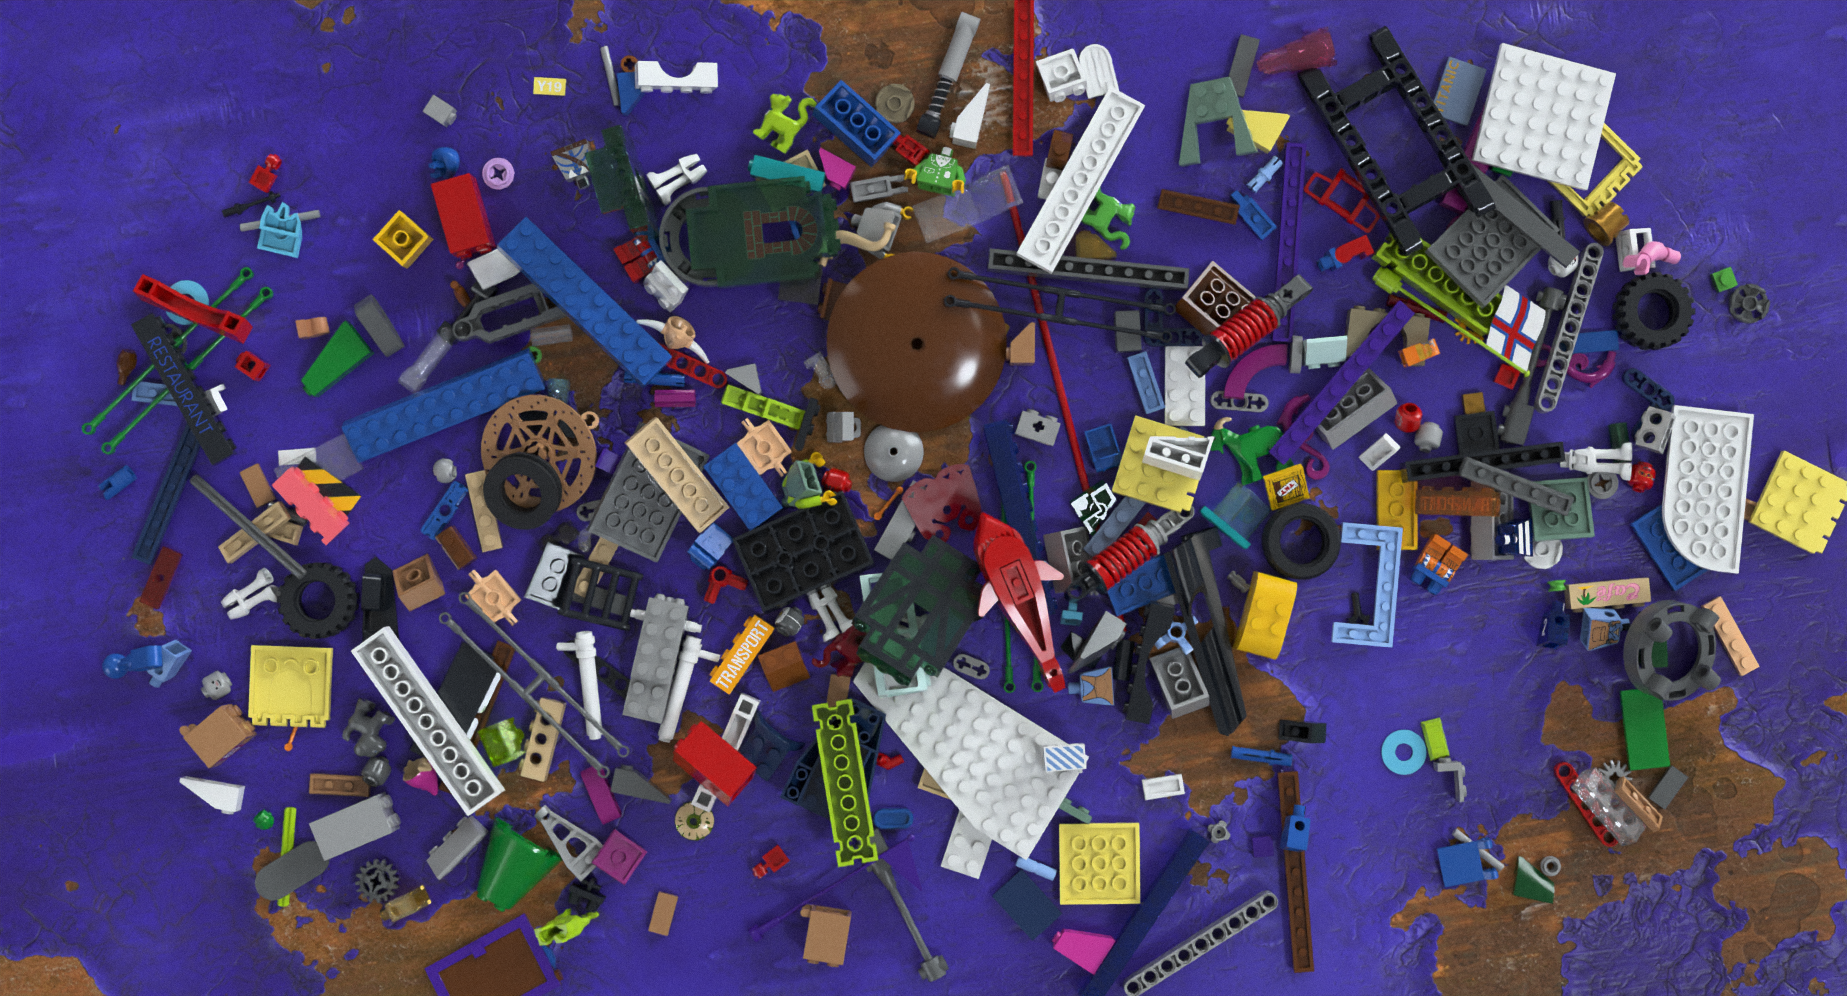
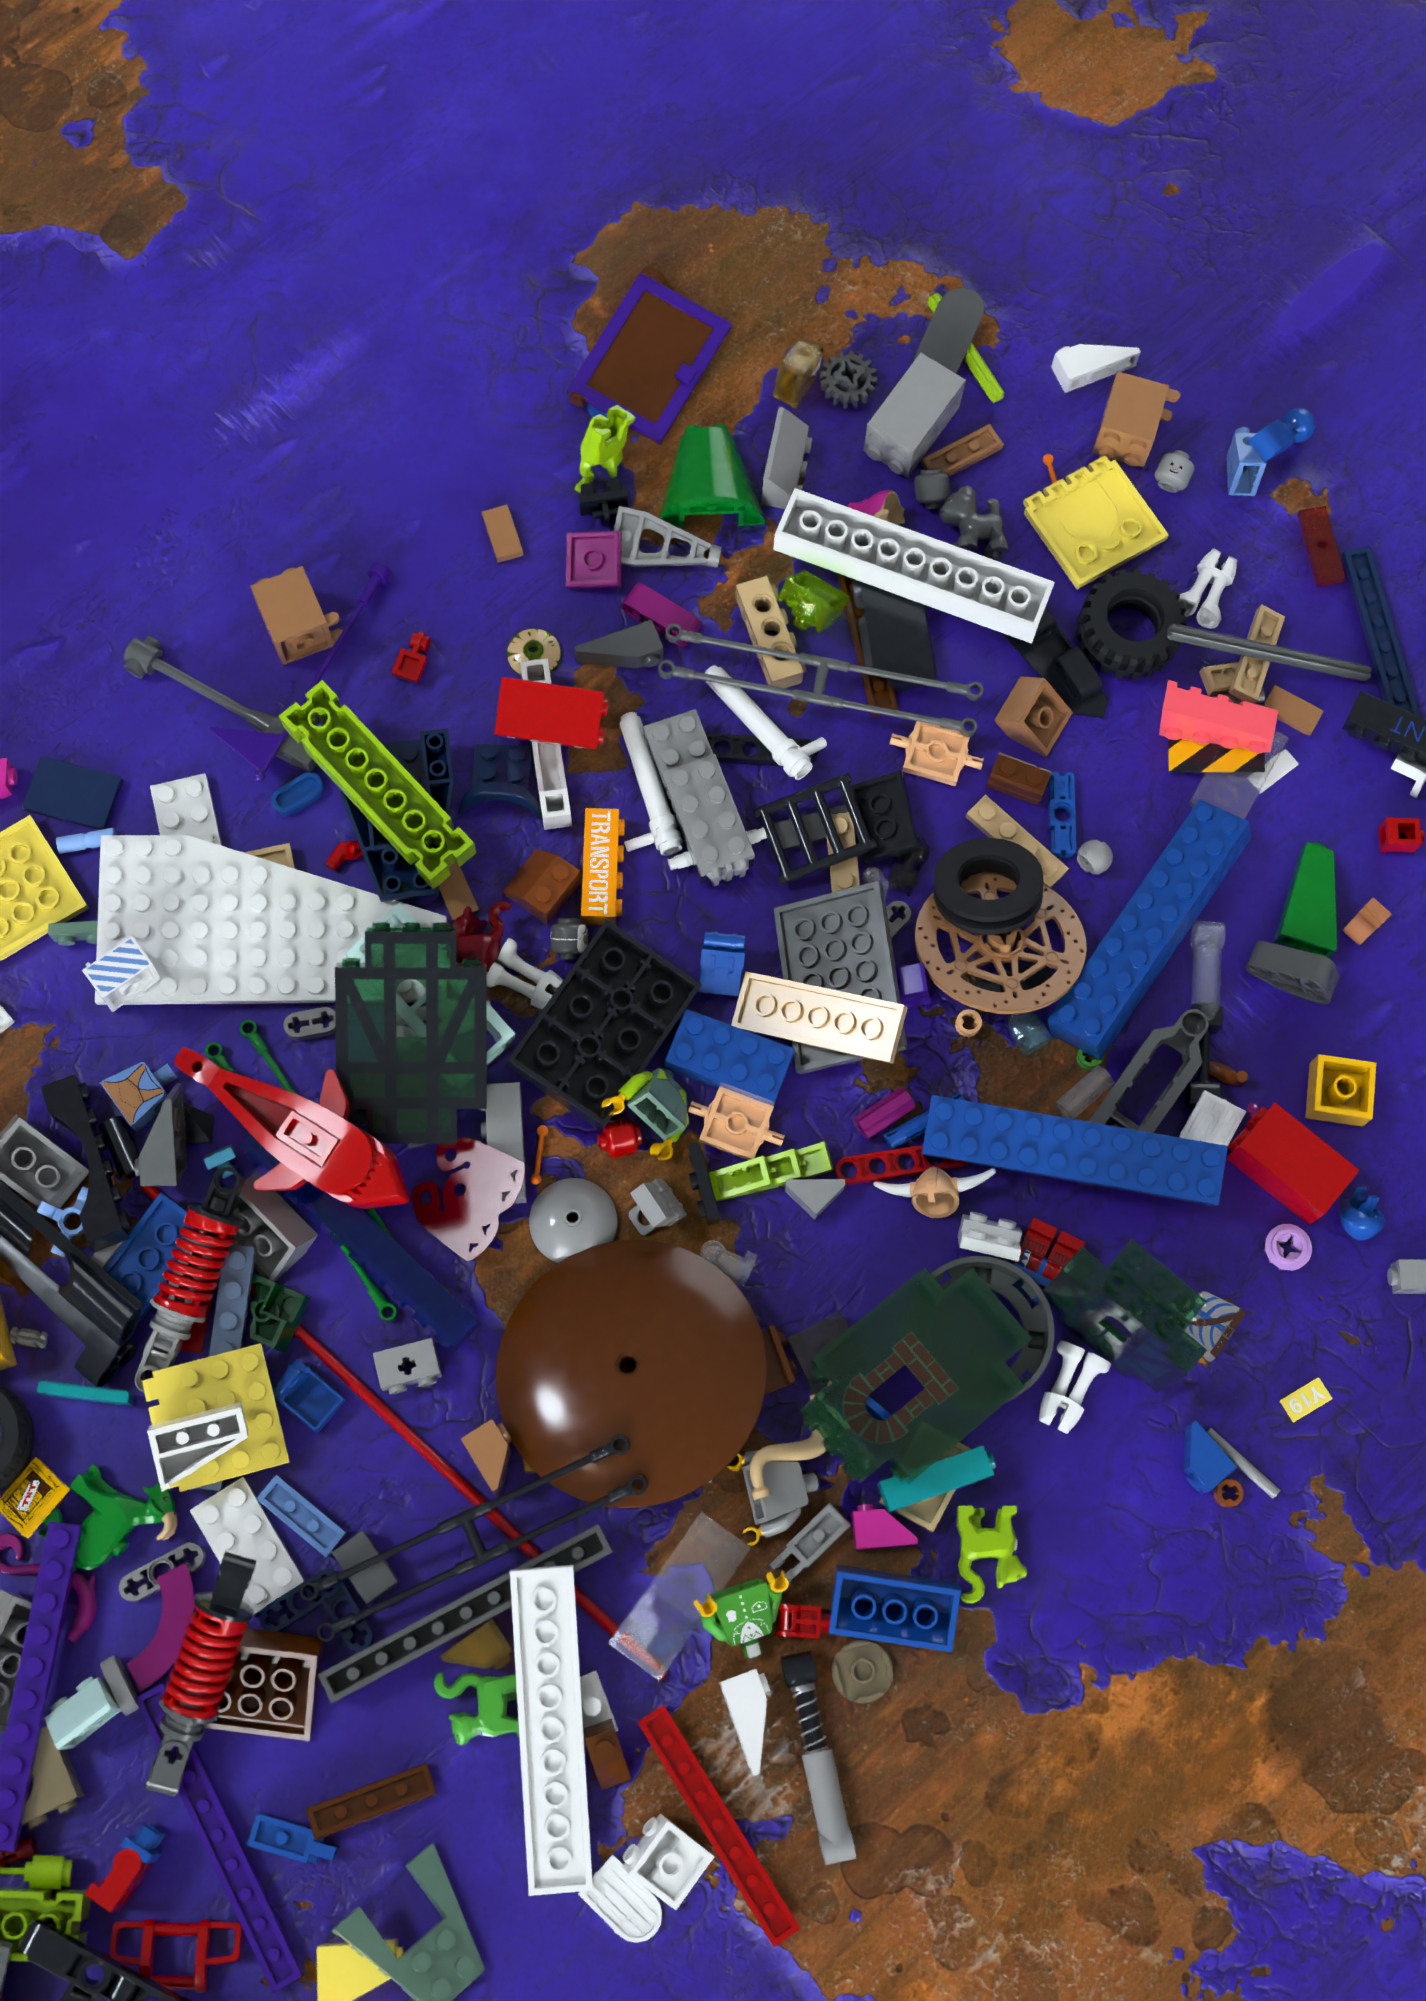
camera: 145 degrees right, 15 degrees down
green plate [253,809,274,830] -> none
white arch [635,61,718,94] -> none
red axle [704,566,748,604] -> none
clear light blue slope [1213,482,1271,540] -> none
light blue pin [1246,156,1283,193] -> none

